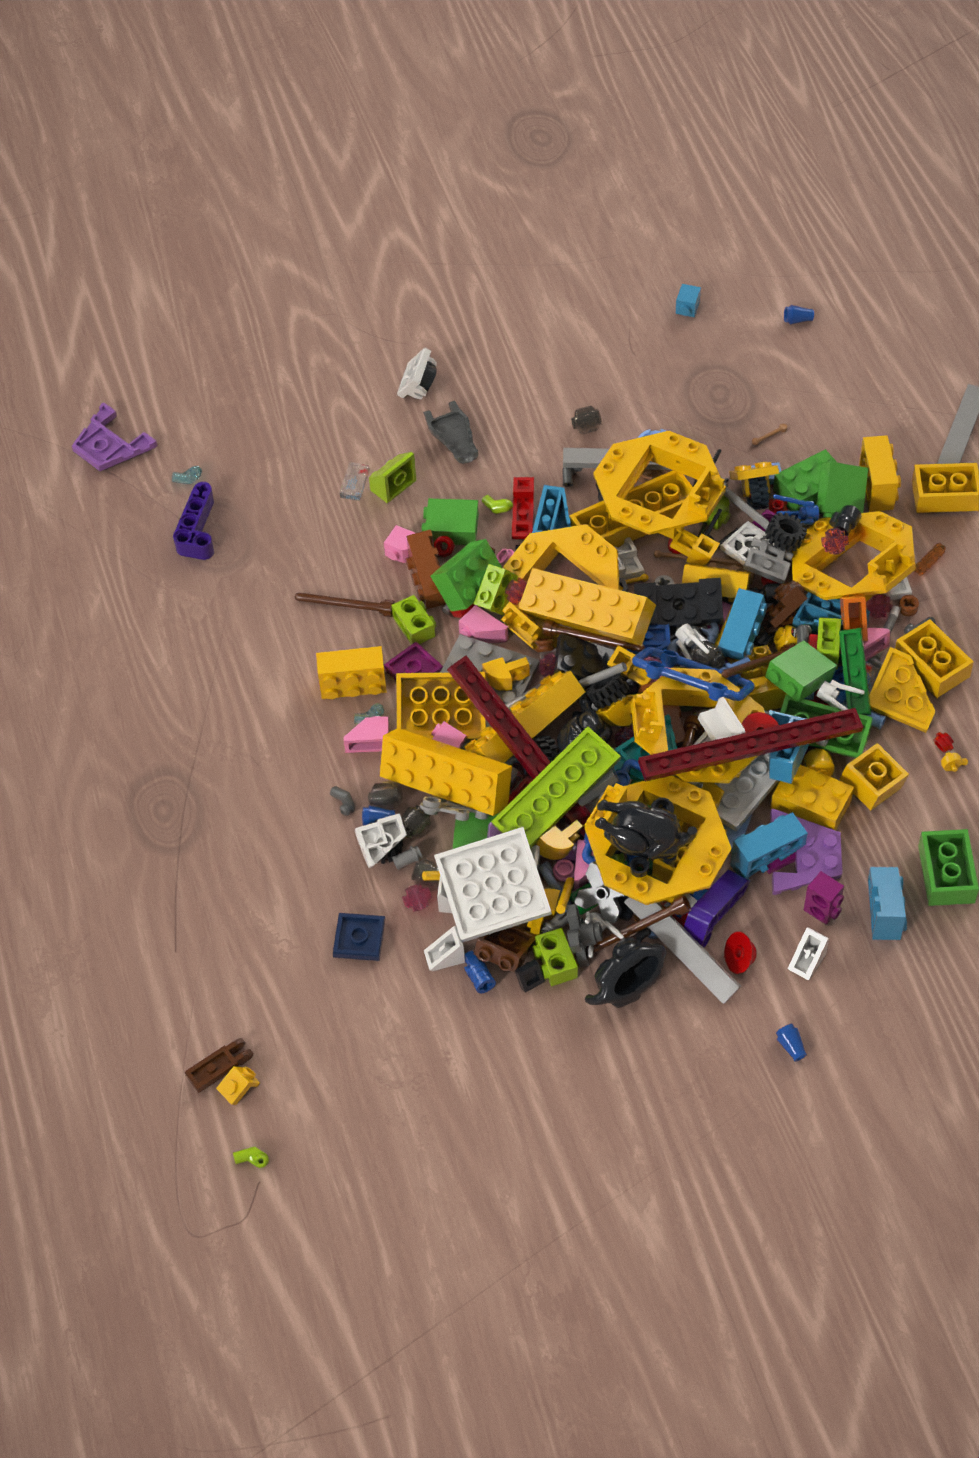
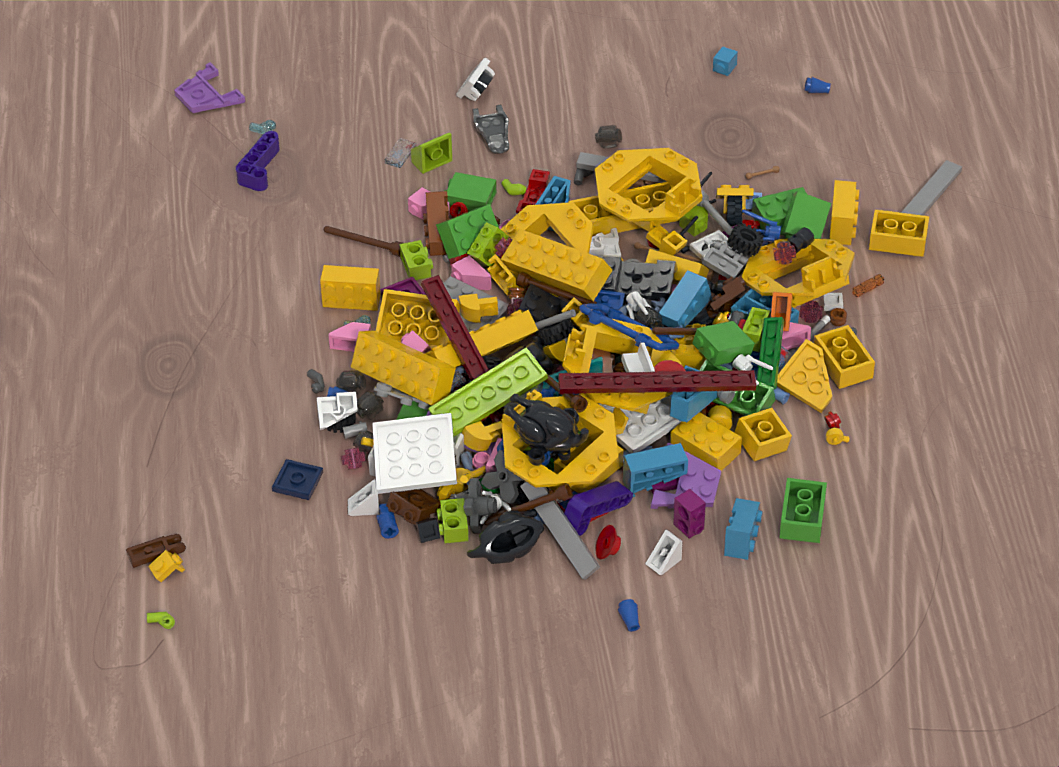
camera: 10 degrees right, 10 degrees down
none -> reddish brown piece [544,374,588,413]

